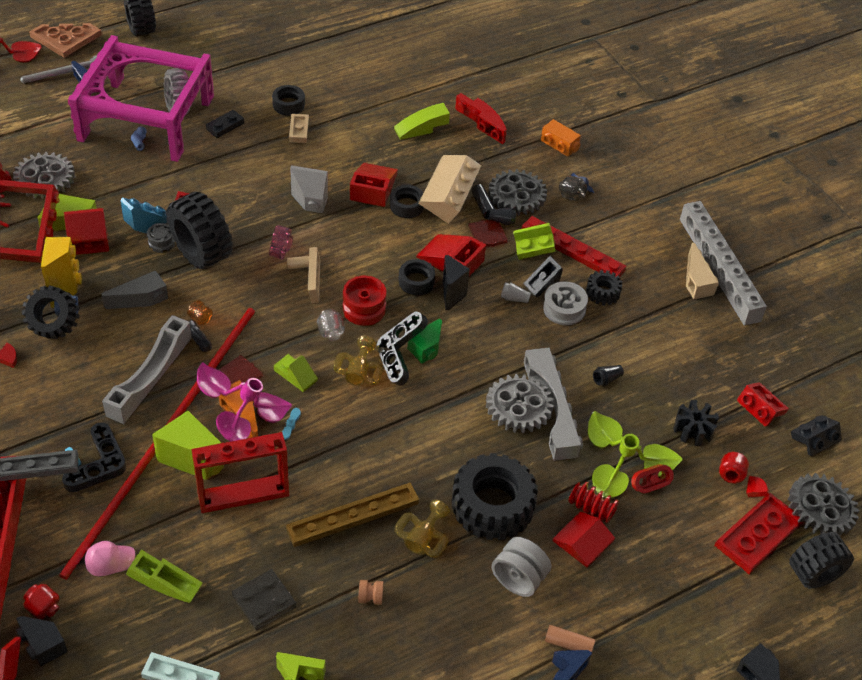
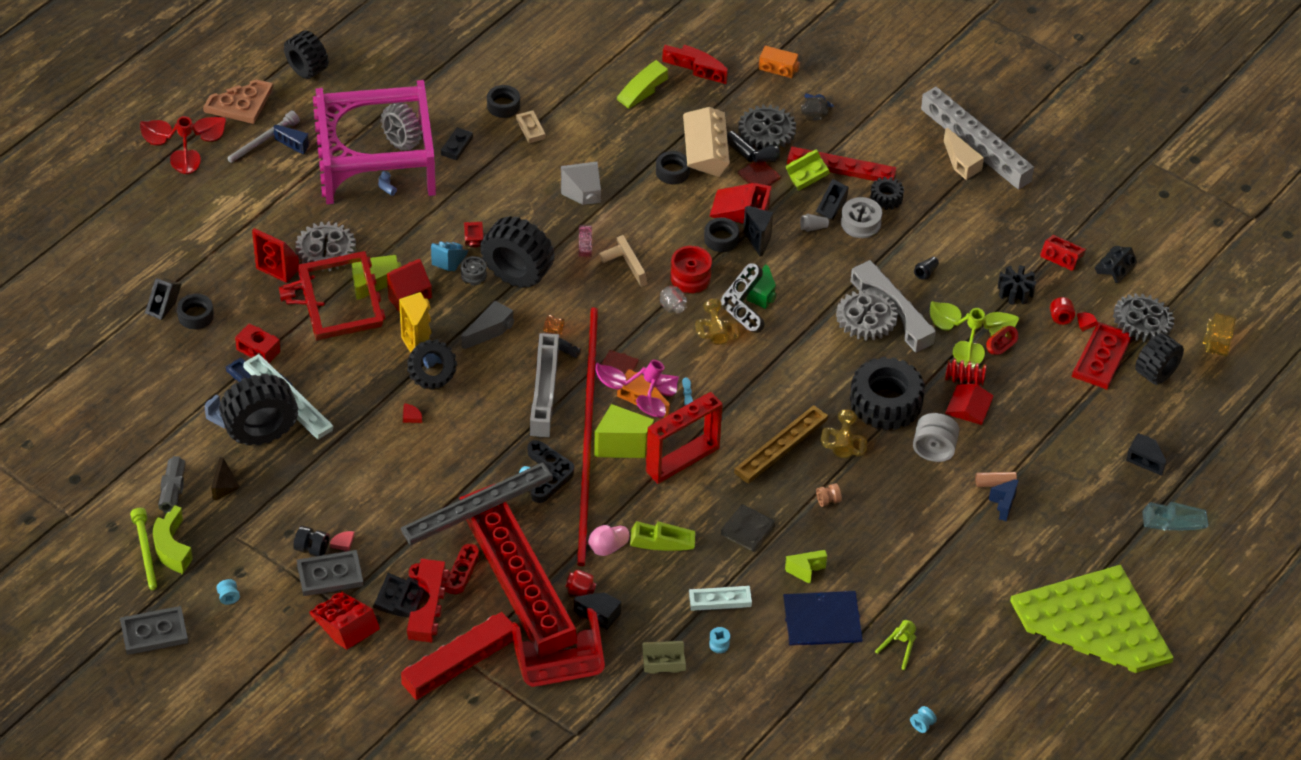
camera: 20 degrees left, 0 degrees up
lime slope [274,354,318,392] -> none
red slope [350,163,398,207] -> none

